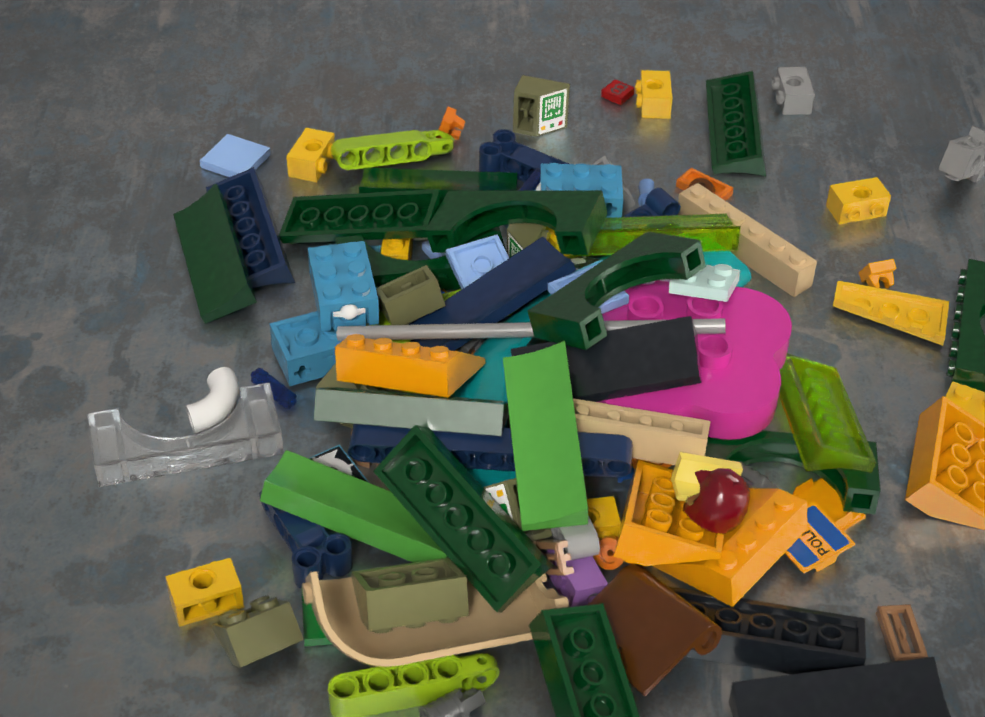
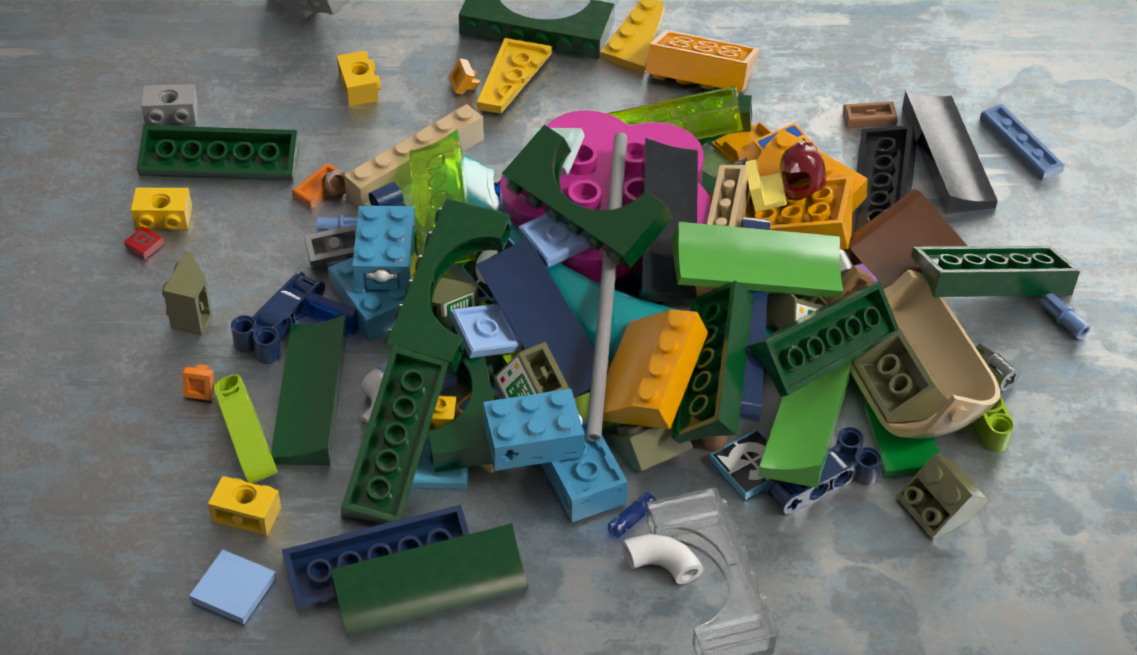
camera: 90 degrees left, 5 degrees up
yellow brick [165,557,244,627] -> none

